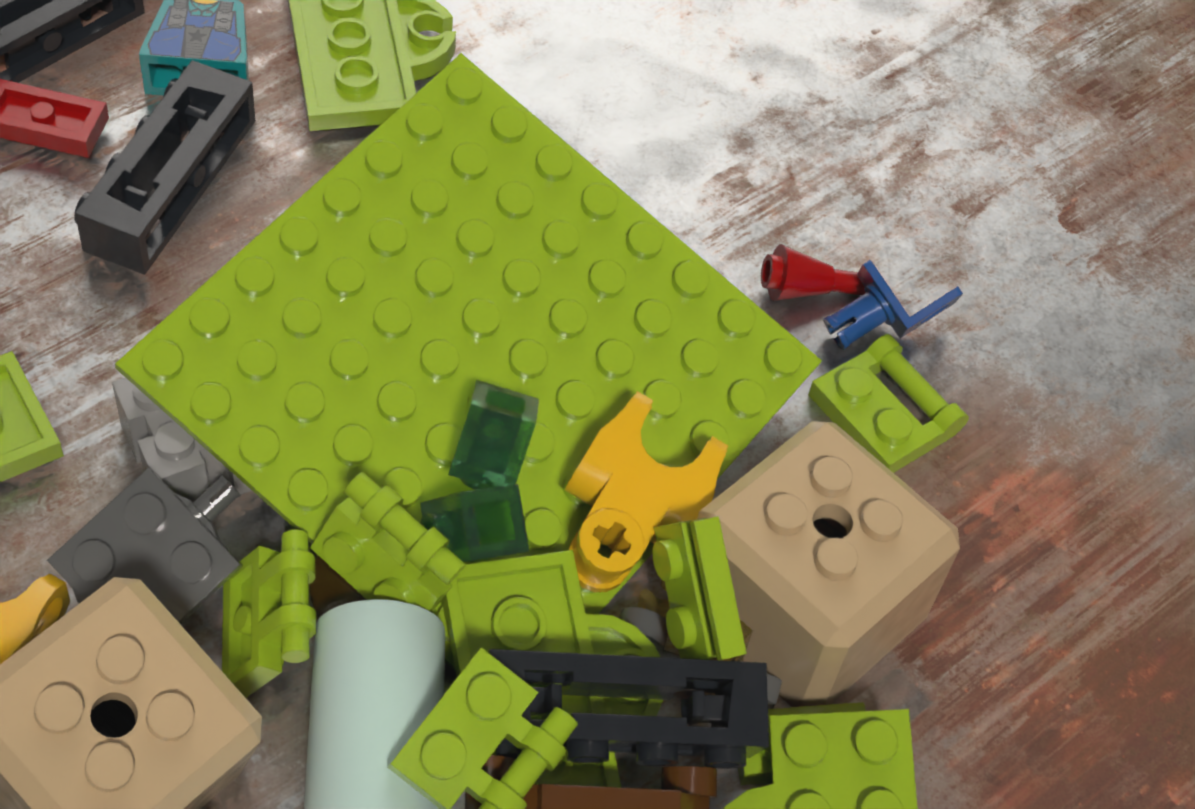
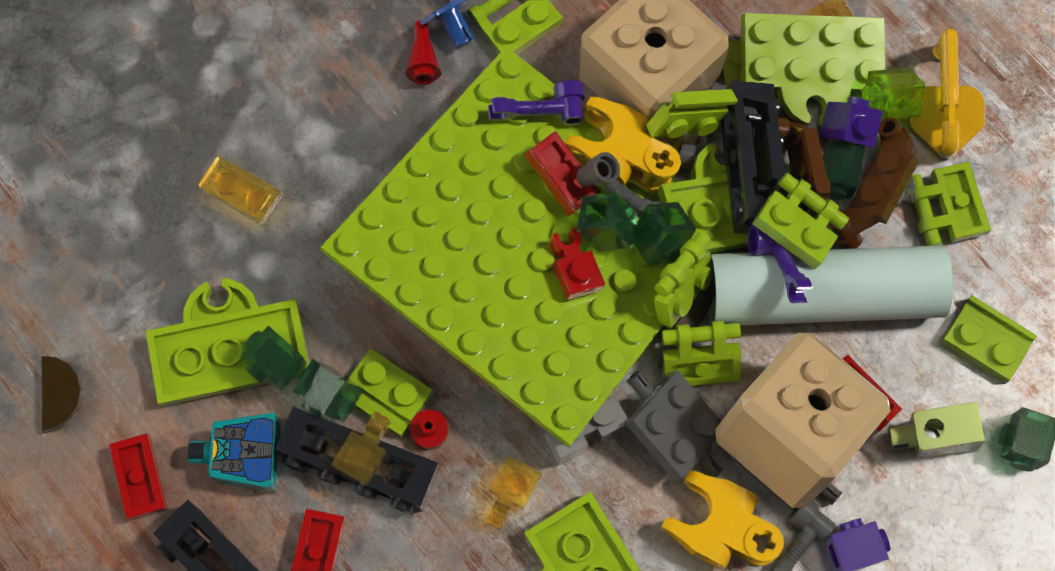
camera: 85 degrees left, 20 degrees up
none -> clear yellow plate [198,155,283,226]
none -> clear green brick [241,326,307,392]
none -> clear green brick [292,359,364,422]
none -> clear yellow plate [331,411,391,487]
none -> lime plate [338,348,433,438]
none -> red tile [410,409,449,450]
none -> clear yellow plate [486,455,542,530]
none -> dark purple brick [487,80,585,125]
none -> red plate [524,131,600,216]
none -> red plate [549,228,606,300]
none -> dark grey brick [576,152,666,229]
none -> dark purple brick [747,225,812,303]

